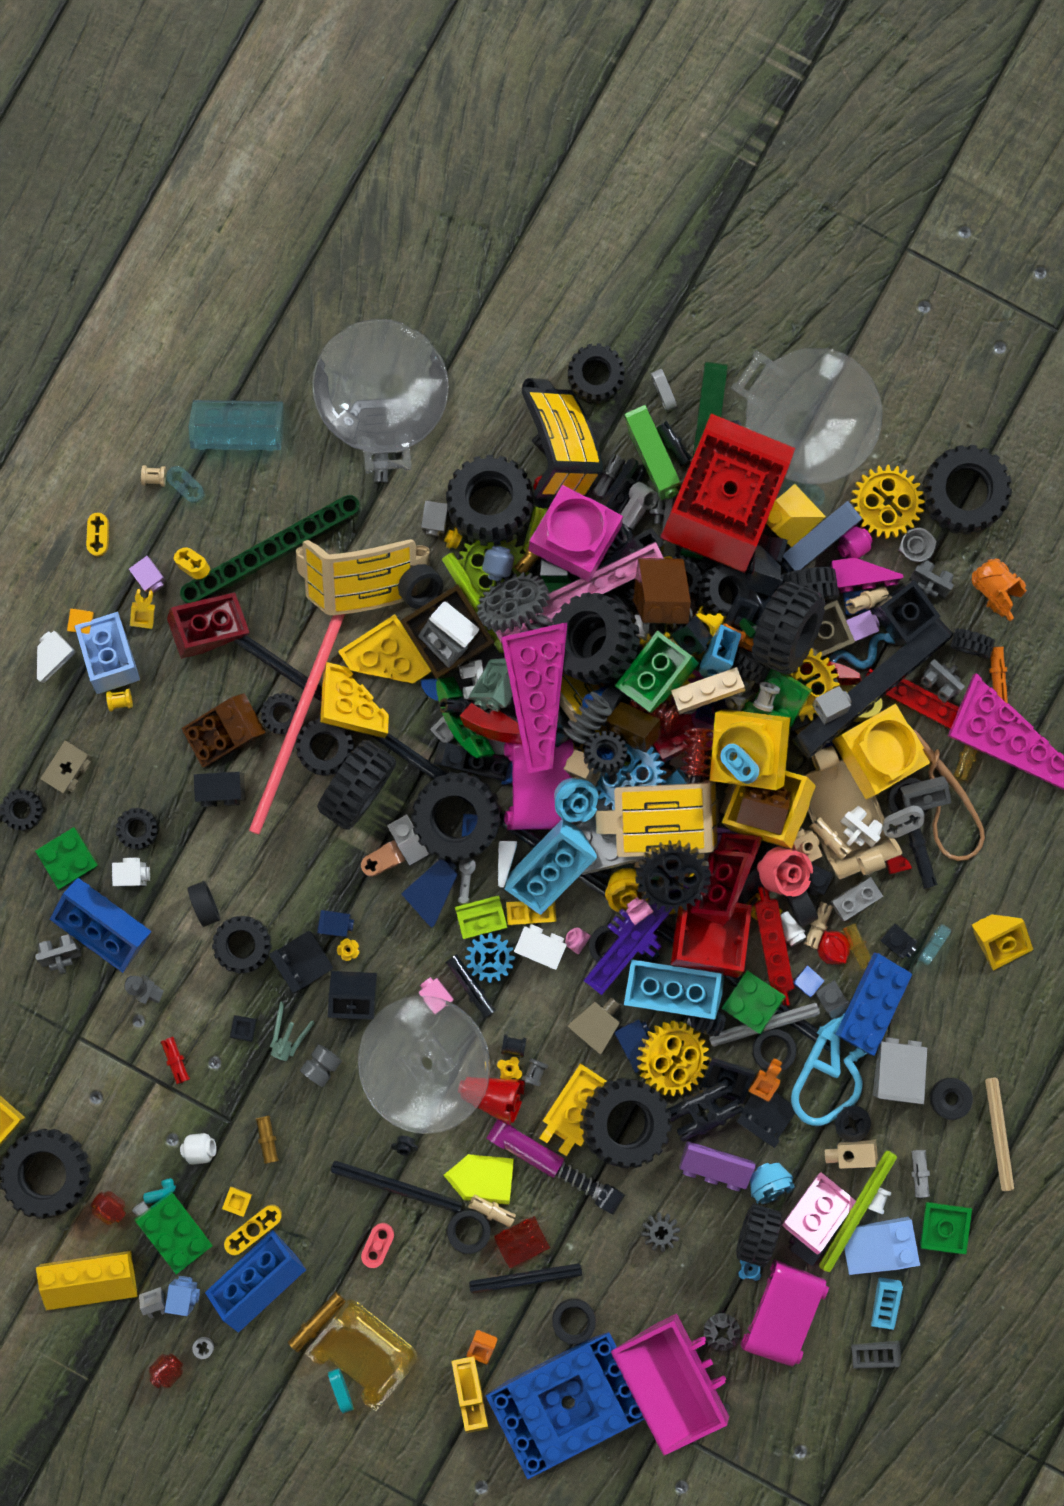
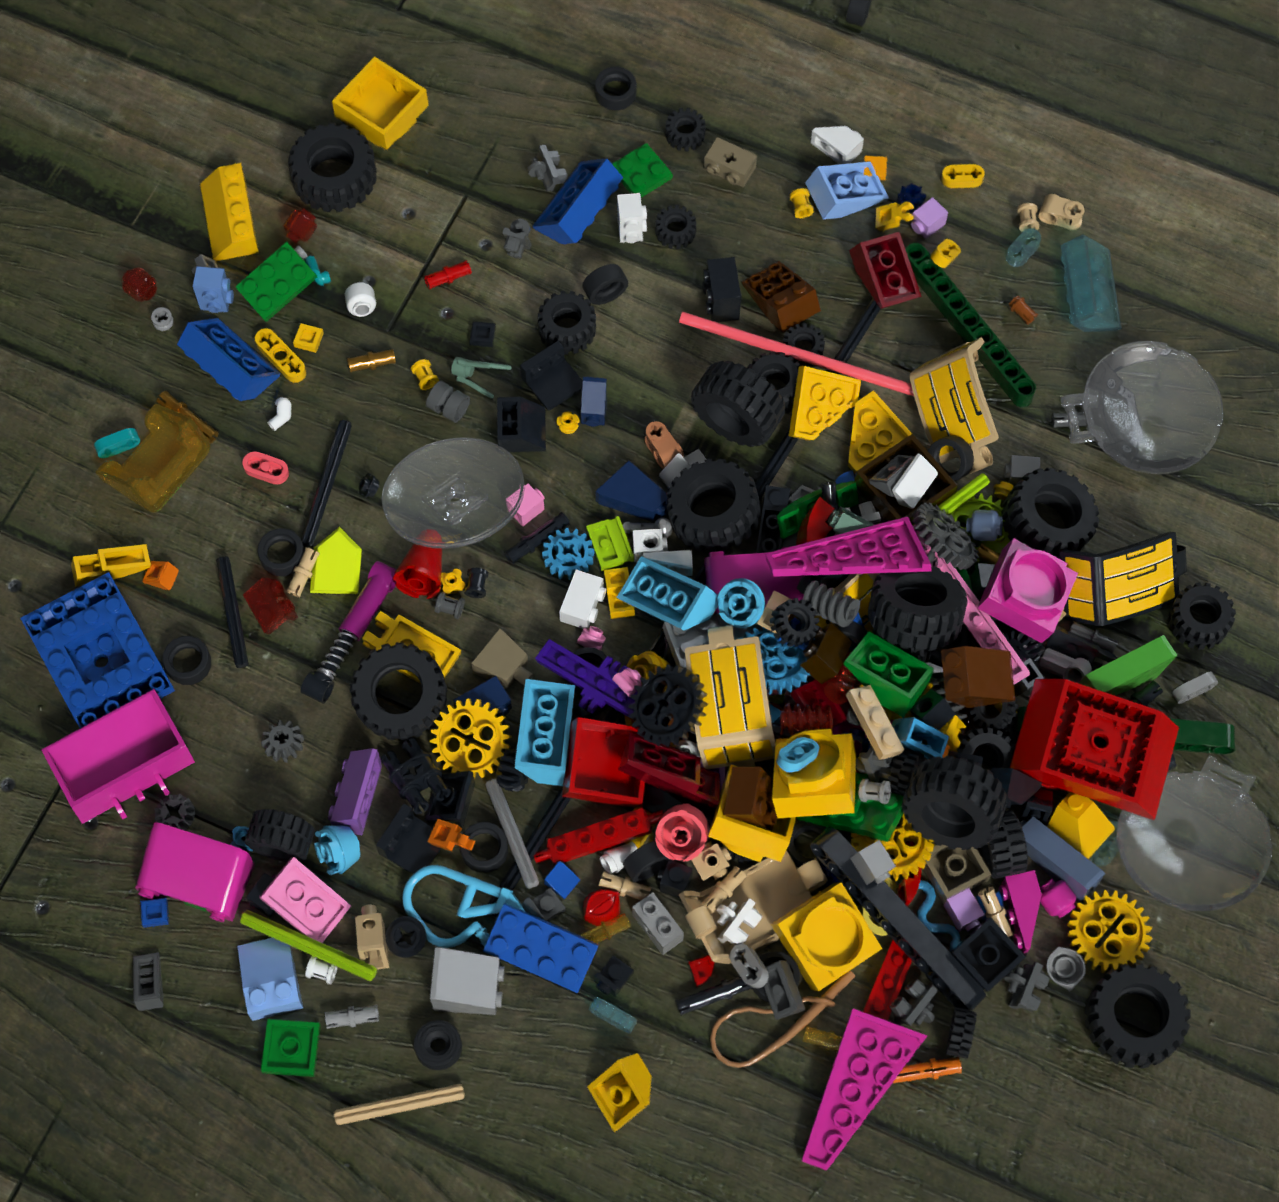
camera: 85 degrees right, 20 degrees down
green plate [722,971,786,1035] -> none
medium azure slope [871,1277,903,1330] -> none
orange helmet [972,558,1027,621] -> none
none -> blue tile [141,898,169,928]
none -> white arm [267,397,292,431]
none -> yellow bush [411,359,439,390]
none -> white brick [633,529,668,562]
none -> clear blue gear [897,183,926,213]
none -> dark orange pin [1009,295,1038,325]
none -> tan piece [1038,194,1085,230]

